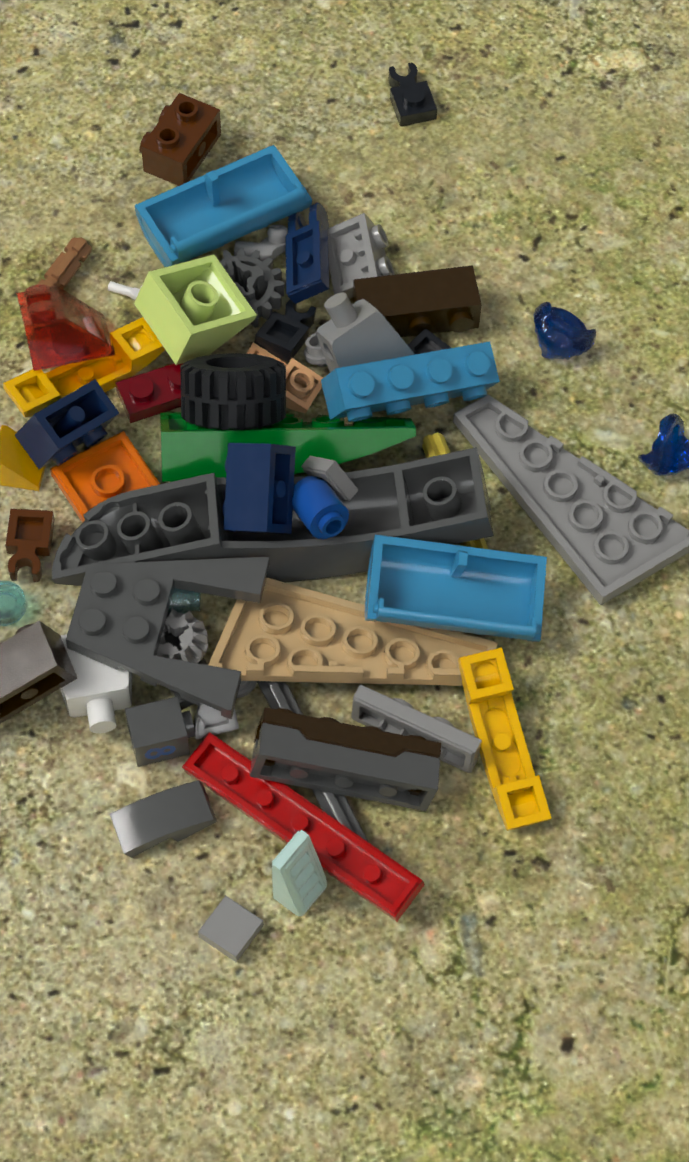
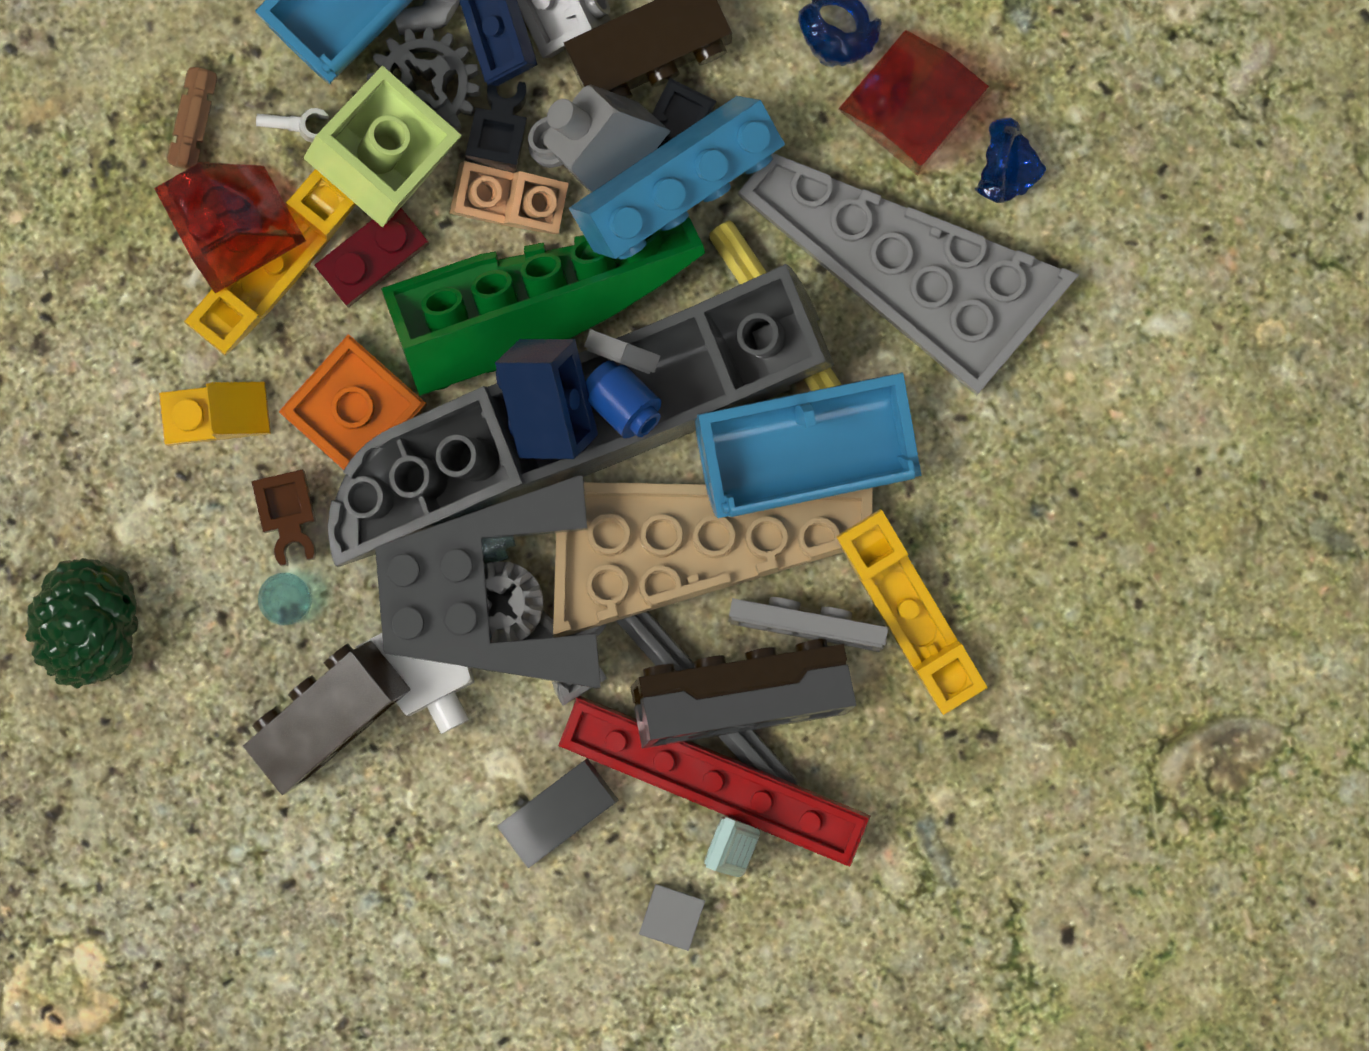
camera: 10 degrees left, 25 degrees up
dark blue brick [15,379,119,469] -> none
dark grey brick [125,696,196,767] -> none
black tyre [180,353,286,430] -> none
none -> clear red slope [839,30,989,176]

